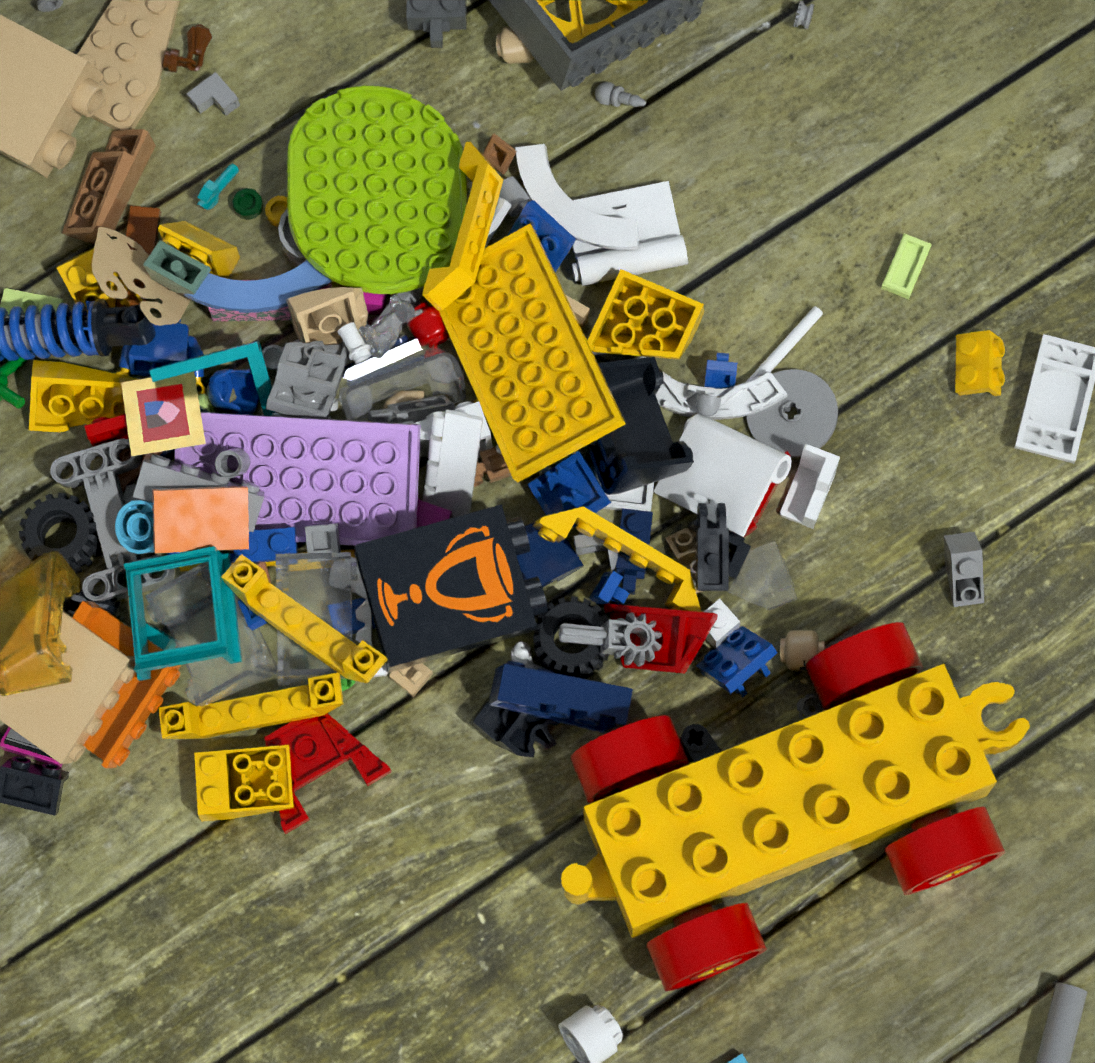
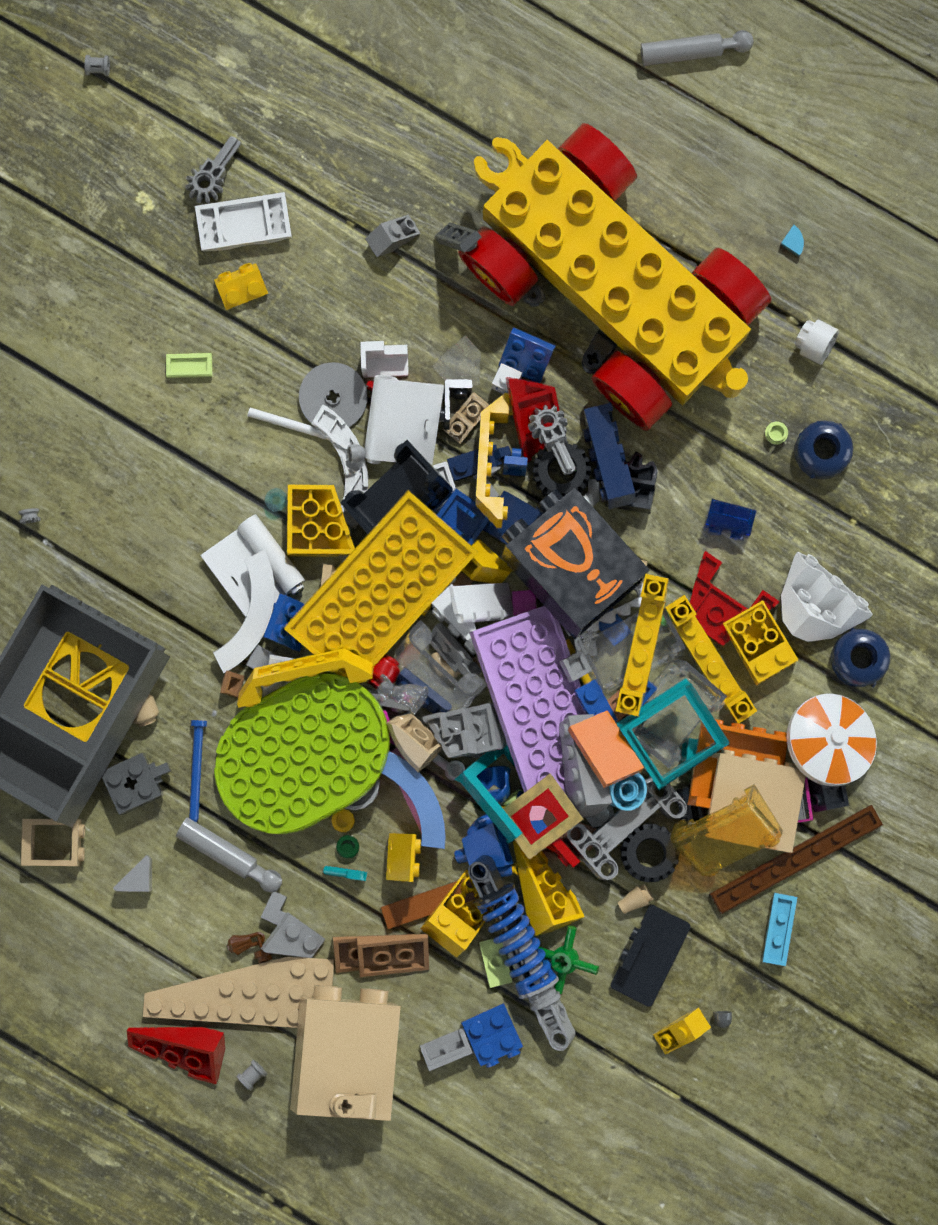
camera: 120 degrees left, 10 degrees up
tan piece [92,227,191,326] -> none
sand green slope [143,240,211,295] -> none
light grey beam [215,448,250,478] -> none
white pin [337,322,371,364] -> none
light grey bar [595,82,646,107] -> none
black hinge [696,503,729,591] -> none
blue tile [705,353,737,389] -> none
tan head [780,630,826,671] -> none
none -> light grey piece [175,817,282,893]
none -> blue bar [189,720,207,822]
none -> light grey wing [261,912,325,958]
none -> clear light blue plate [265,488,287,511]
none -> dark grey plate [434,222,482,253]
none -> yellow slope [462,539,513,584]
none -> tan cone [617,884,654,914]
none -> clear blue brick [704,499,757,541]
none -> yellowish green plate [765,422,788,445]
none -> white brick [781,552,873,642]
none -> dish [787,694,877,786]
none -> dark blue piece [794,420,854,480]
none -> dark blue piece [831,628,890,688]

